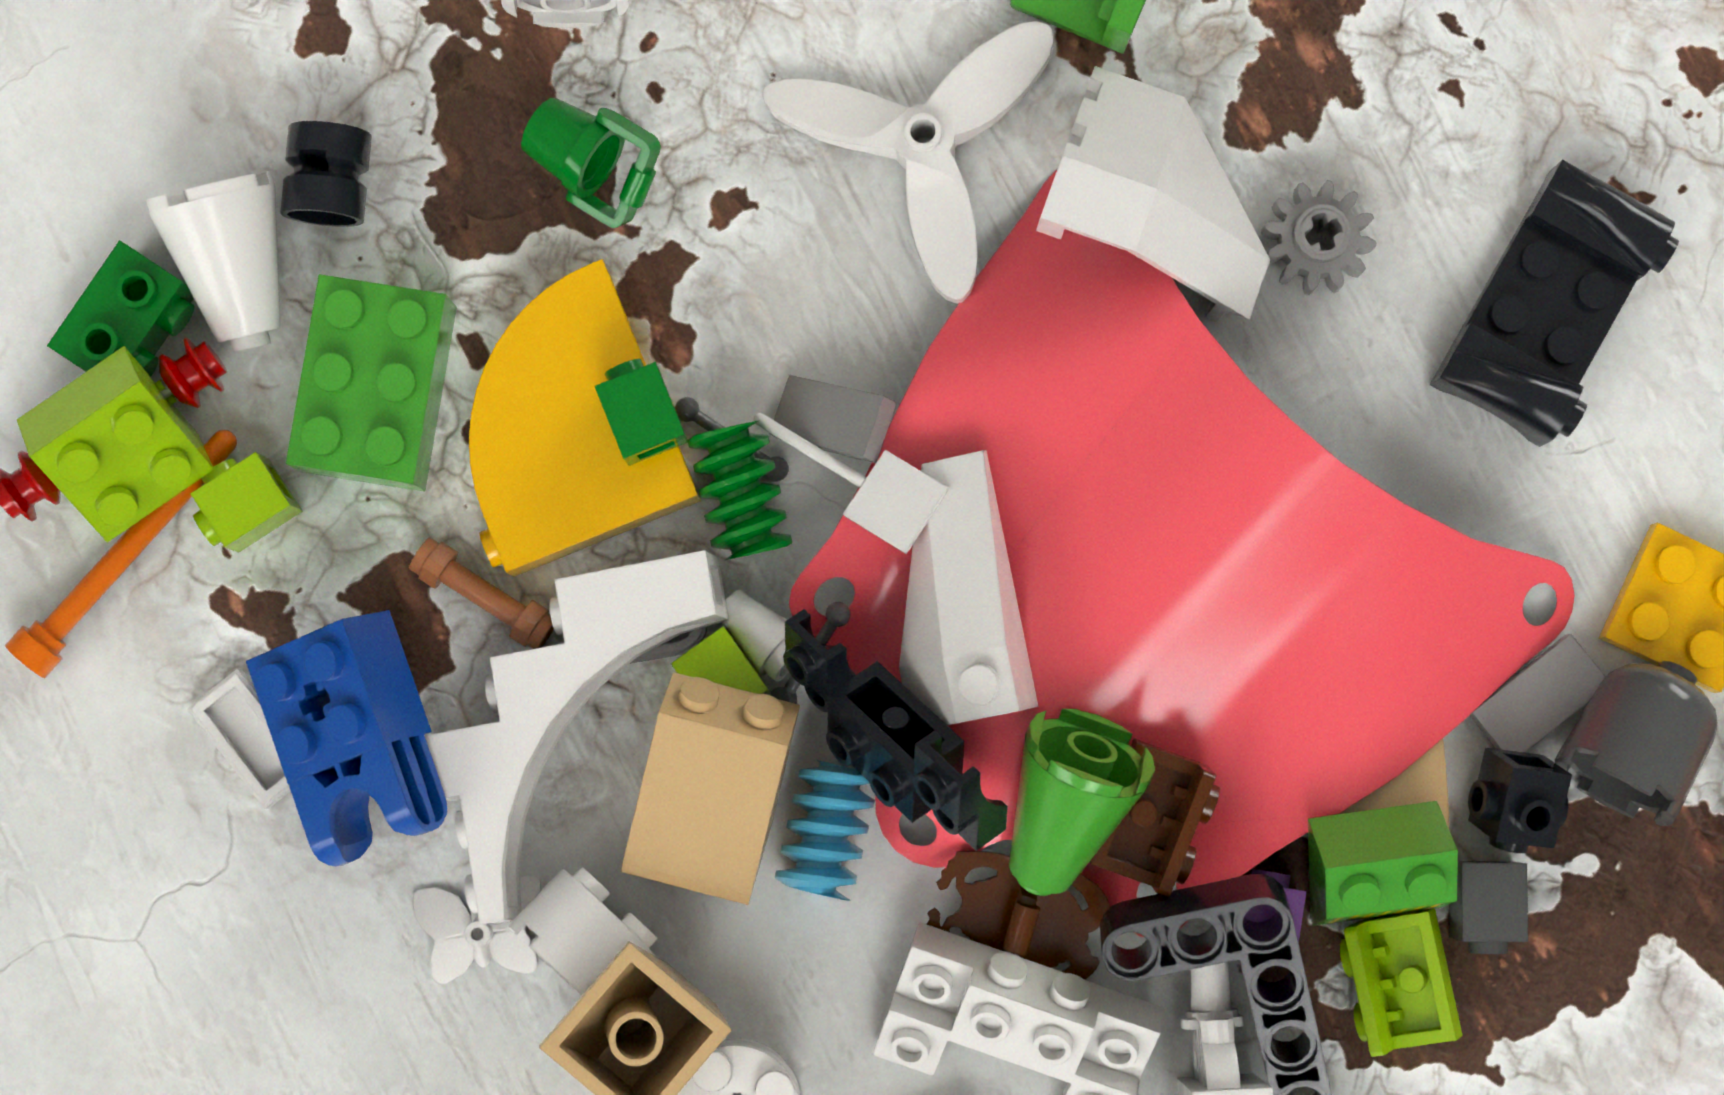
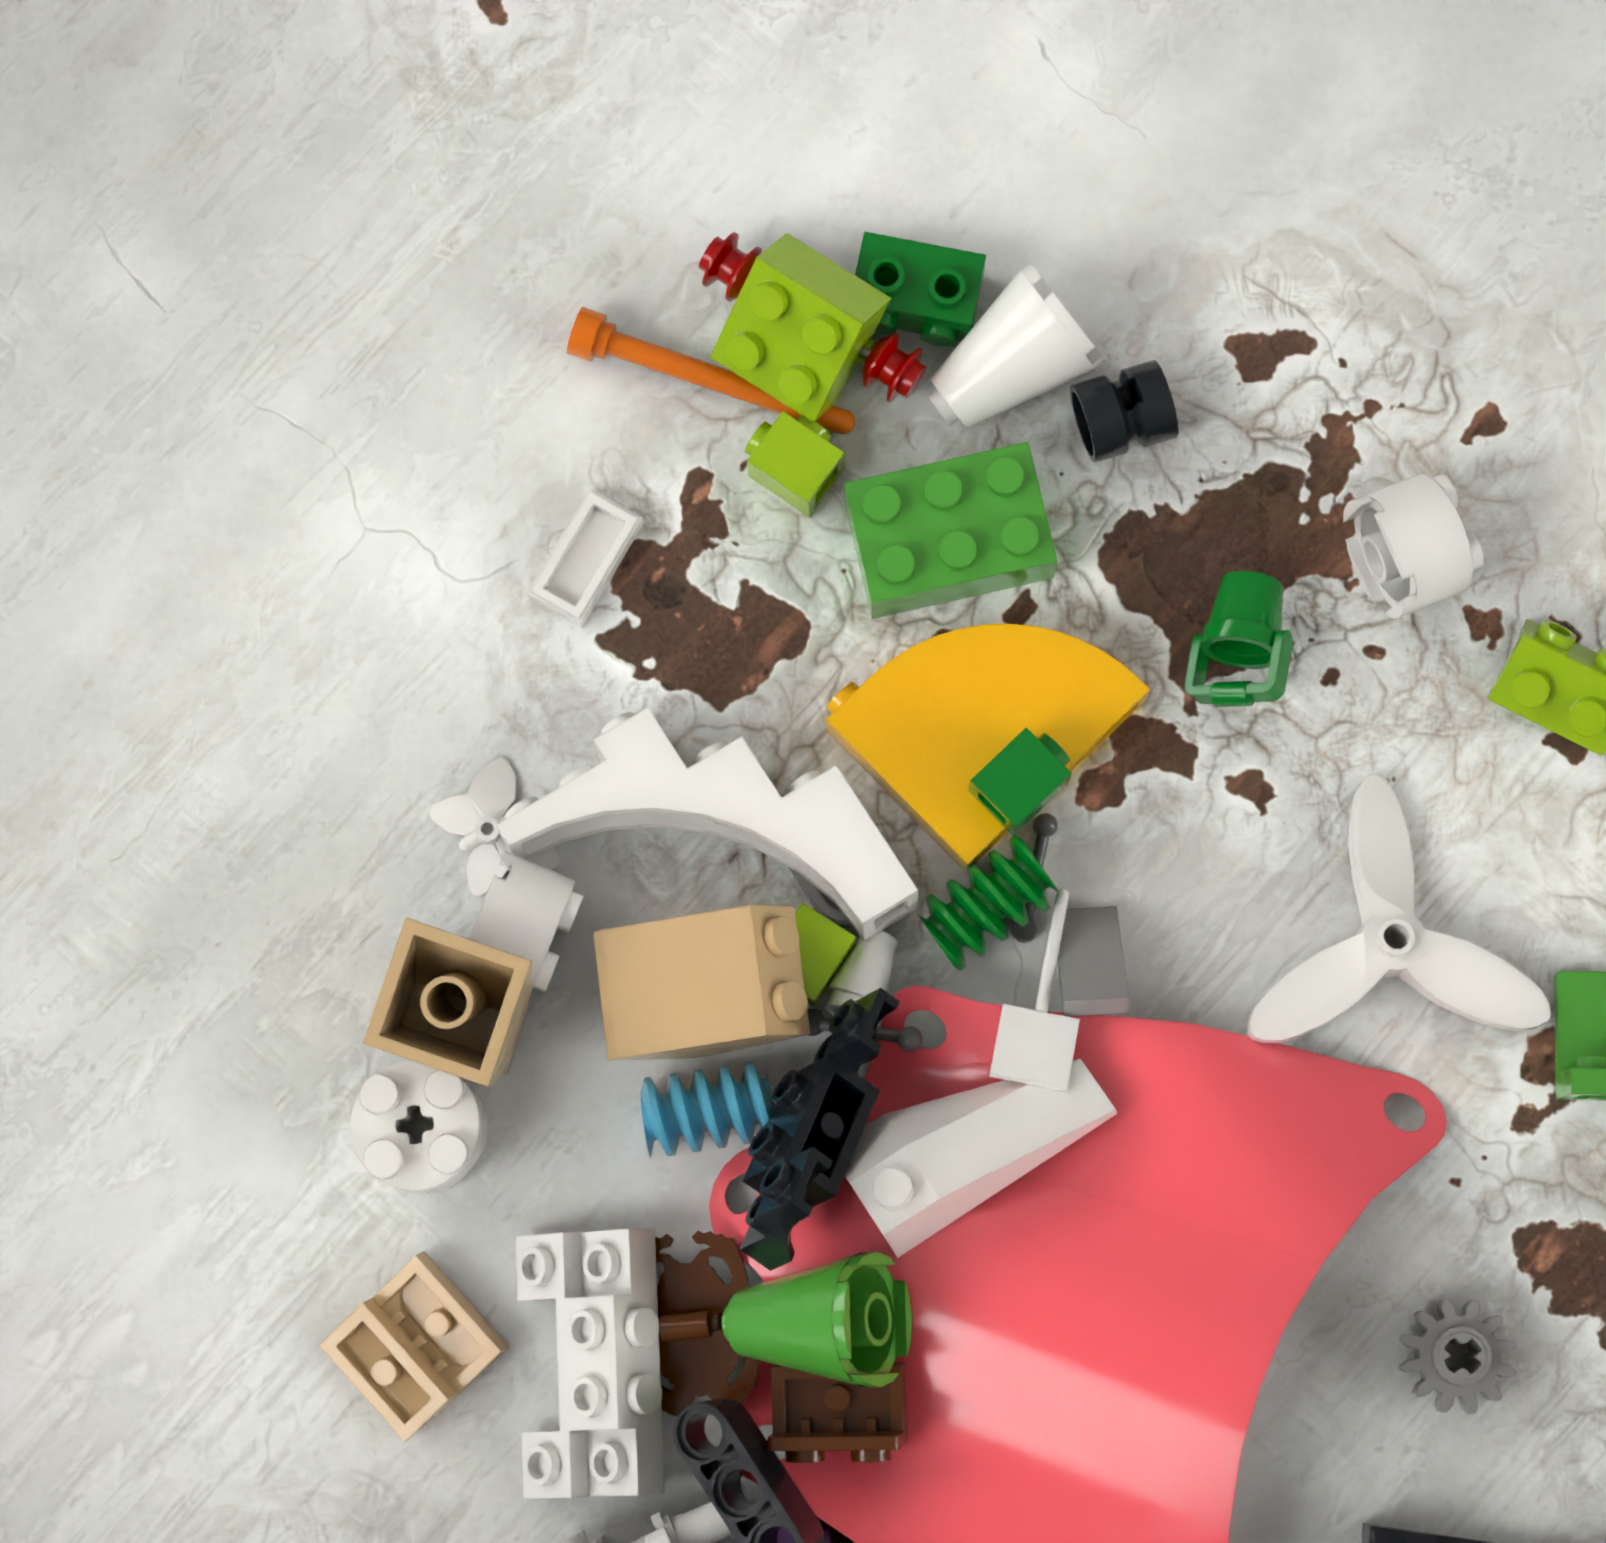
camera: 75 degrees right, 5 degrees down
blue brick [246,610,447,867] -> none
nougat bar [409,537,554,649] -> none
white panel [1036,66,1270,322] -> none

